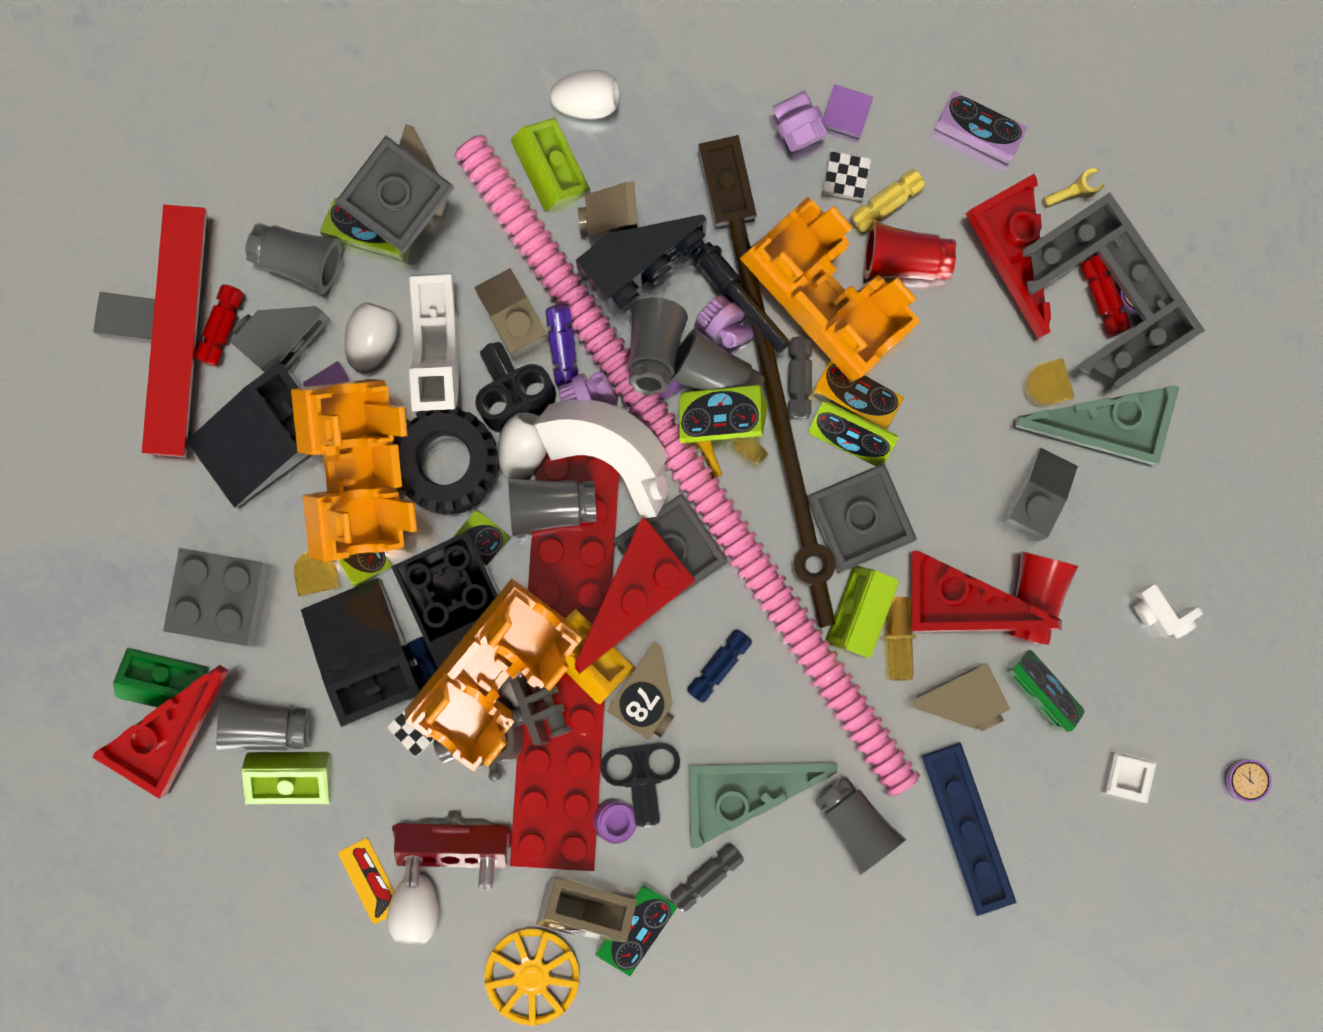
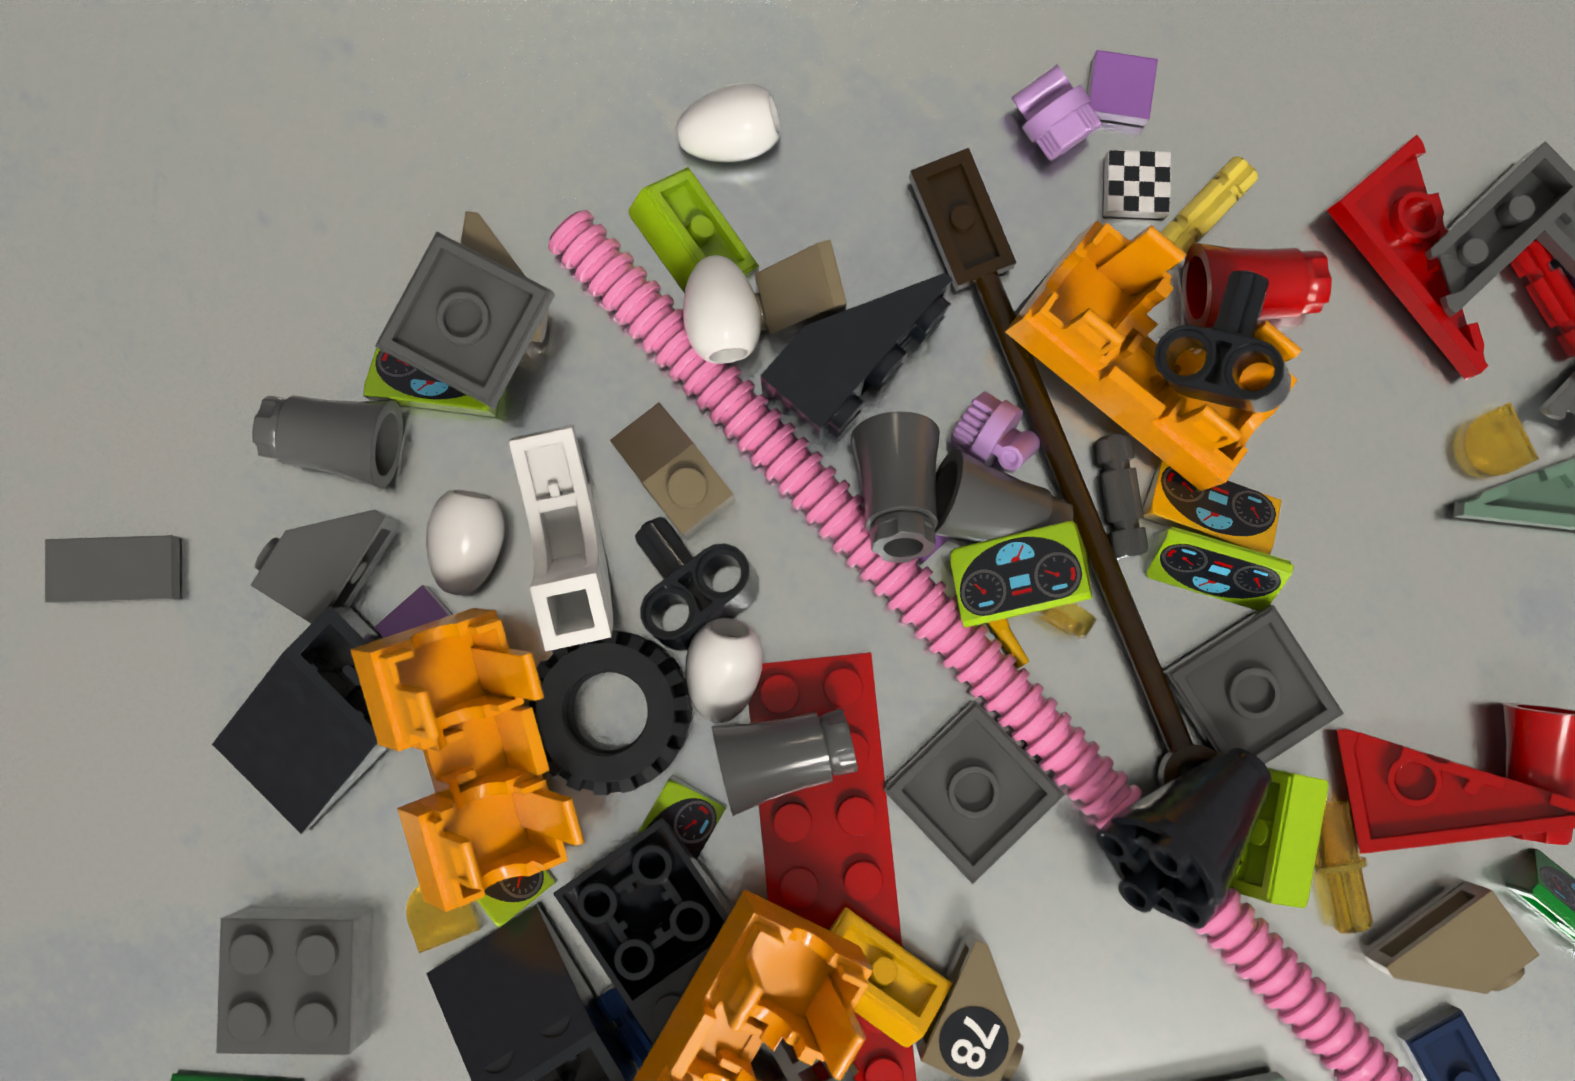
camera: 10 degrees left, 0 degrees up
red tile [141,204,207,457] -> none
red axle [195,284,243,365] -> none
white arch [535,399,669,519] -> none
dark purple axle [545,304,578,386] -> none
lavender piece [558,372,618,405] -> none
red wing [574,518,696,674] -> none
dark blue axle [687,629,752,703] -> none
black pin [692,242,791,353] -> none
slope [935,91,1027,165] -> none
dark grey slope [1003,447,1078,541] -> none
light yellow hand [1044,168,1105,206] -> none
none -> white animal [683,255,761,364]
none -> black cone [1096,748,1272,929]
none -> black beam [1154,270,1291,413]

